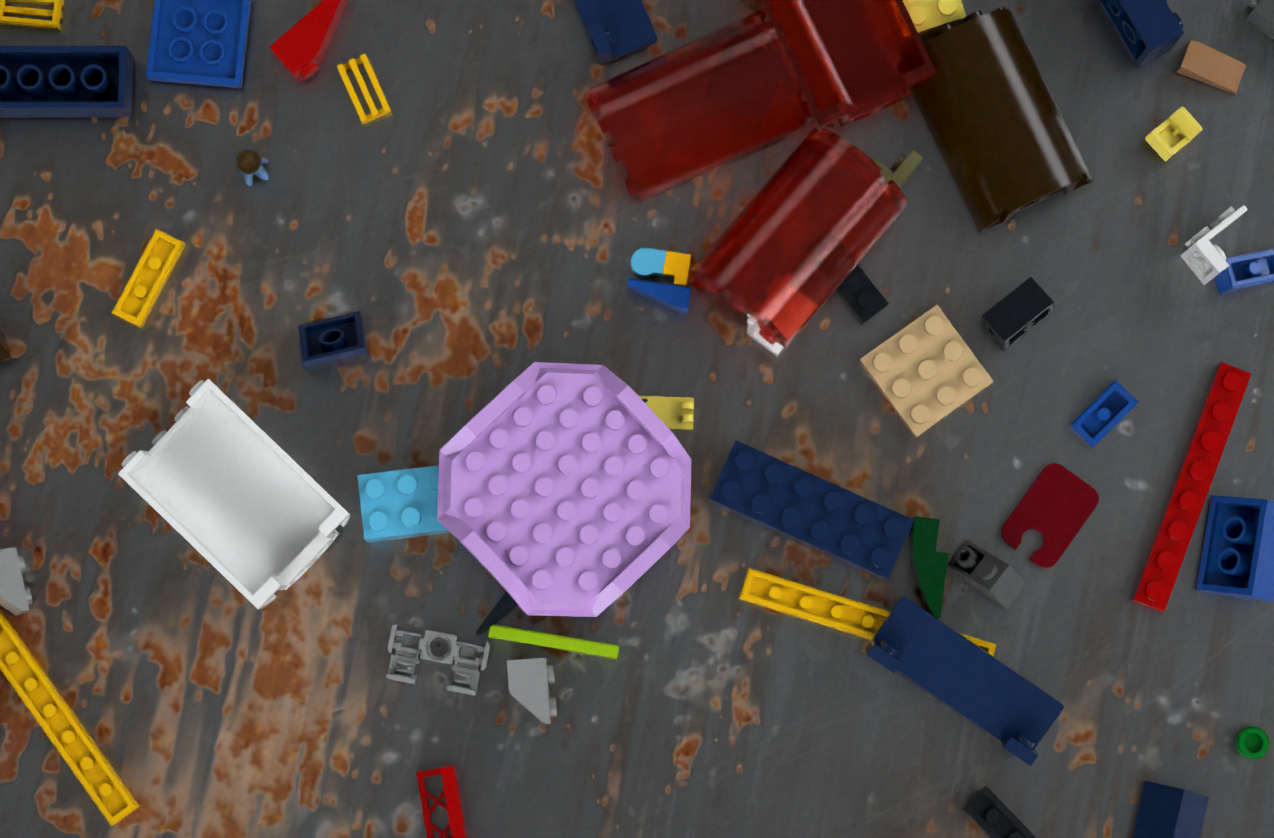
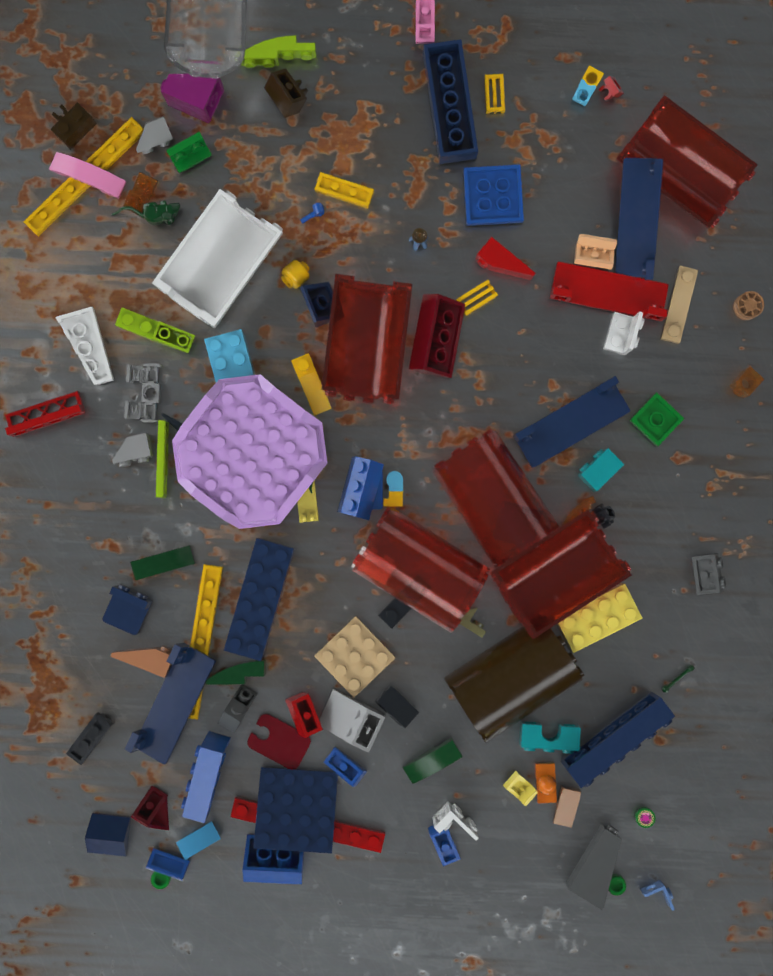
camera: 80 degrees right, 5 degrees up
none -> bright pink slope [49,152,126,199]
none -> white wing [55,307,114,386]
none -> dark blue bracket [102,584,152,635]
none -> nougat slope [110,646,172,678]
none -> dark green animal [112,201,180,225]
none -> lime slope [115,308,195,353]
none -> clear orange slope [123,172,158,215]
none -> dark green slope [130,545,195,581]
none -> dark red slope [131,786,169,831]
none -> blue tile [146,848,190,881]
none -> green bracket [166,132,212,173]
none -> dark azure slope [176,821,221,860]
none -> wedge [181,731,231,823]
none -> dark blue plate [253,767,338,854]
none -> yellow head [281,260,310,289]
none -> red brick [285,692,323,738]
none -> yellow slope [291,353,332,416]
none -> blue hand [300,202,324,224]
none -> light grey slope [319,689,386,753]
none -> clear red cylinder [321,274,413,404]
none -> blue slope [337,456,384,520]
none -> dark green slope [402,737,463,784]
none -> dark red slope [409,294,465,378]
none -> teal arch [519,721,581,754]
none -> orange tile [535,762,557,803]

